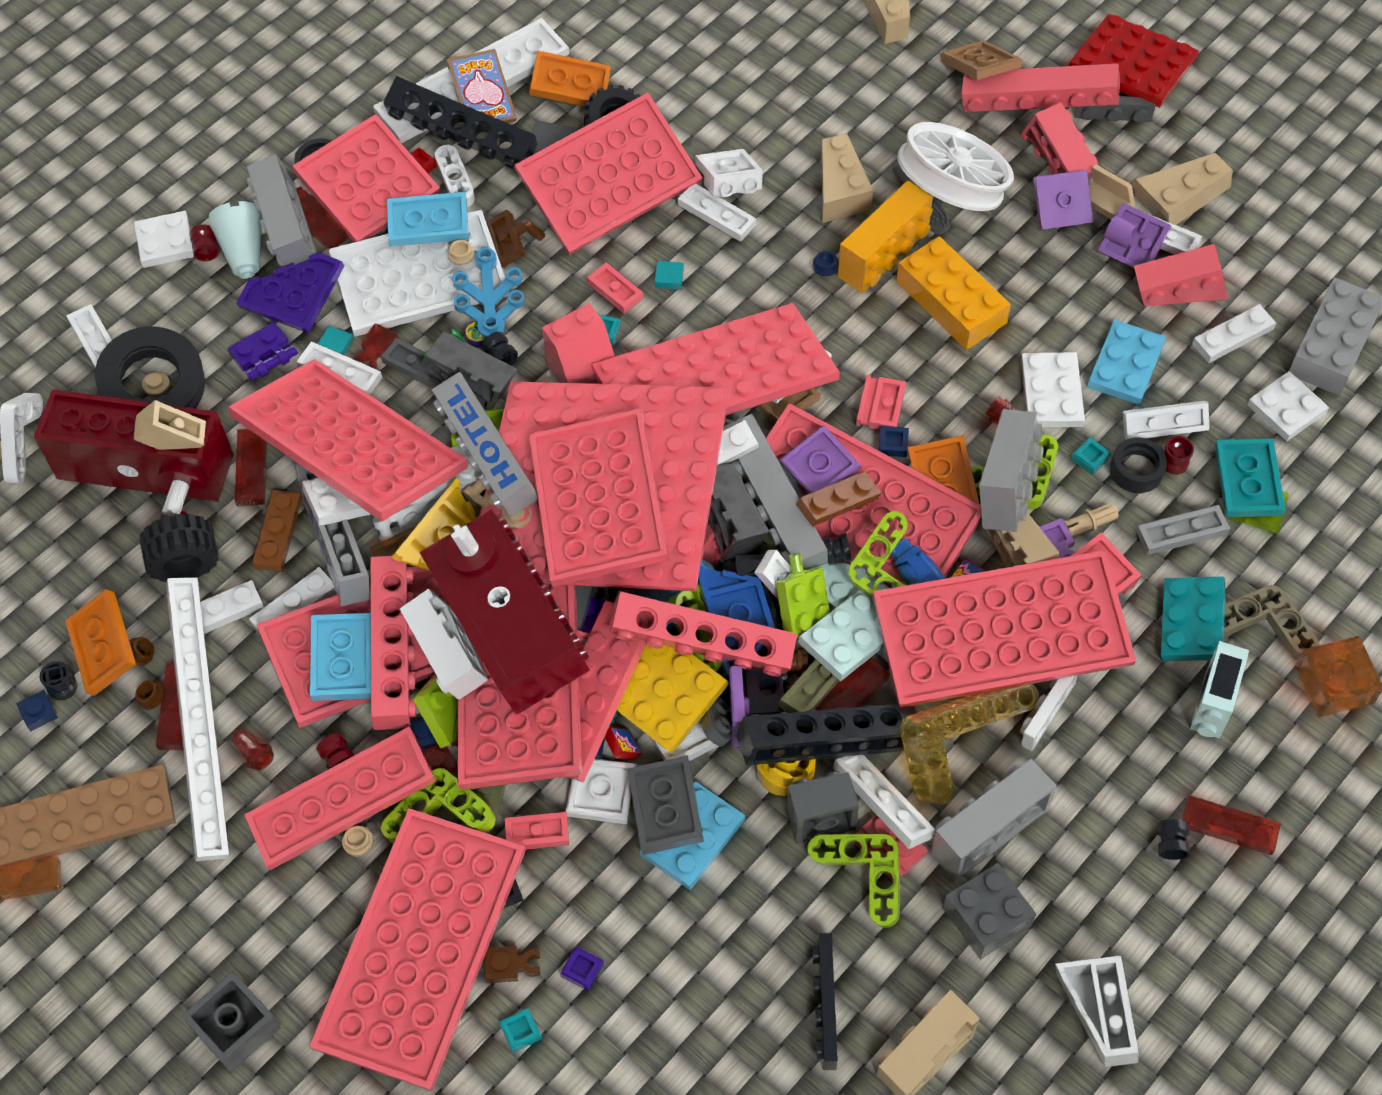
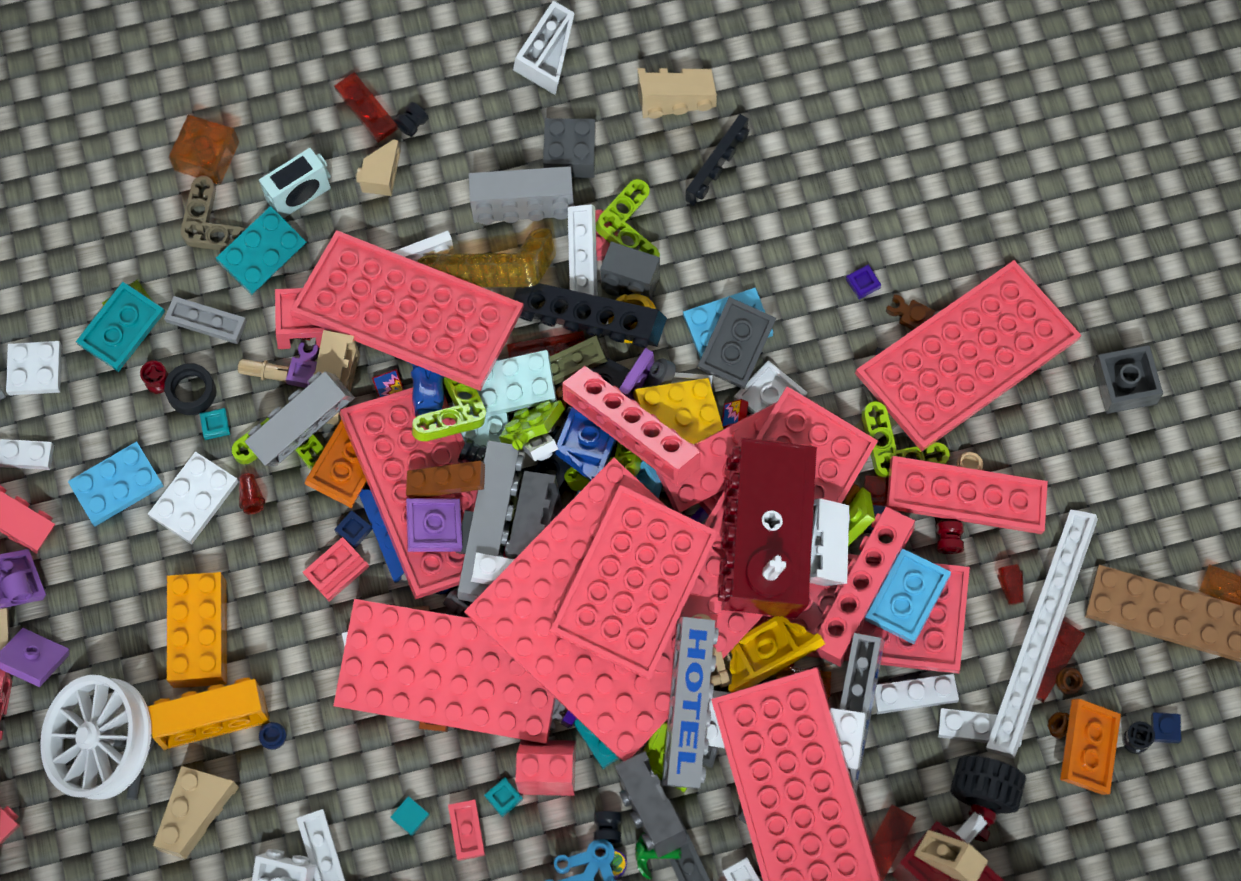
camera: 145 degrees left, 10 degrees up
dark orange plate [253,490,302,572] -> none
teal tile [499,1008,542,1053] -> none
coral plate [505,812,570,850] -> none
white plate [1123,401,1209,439] -> none
none -> tan slope [356,140,401,196]

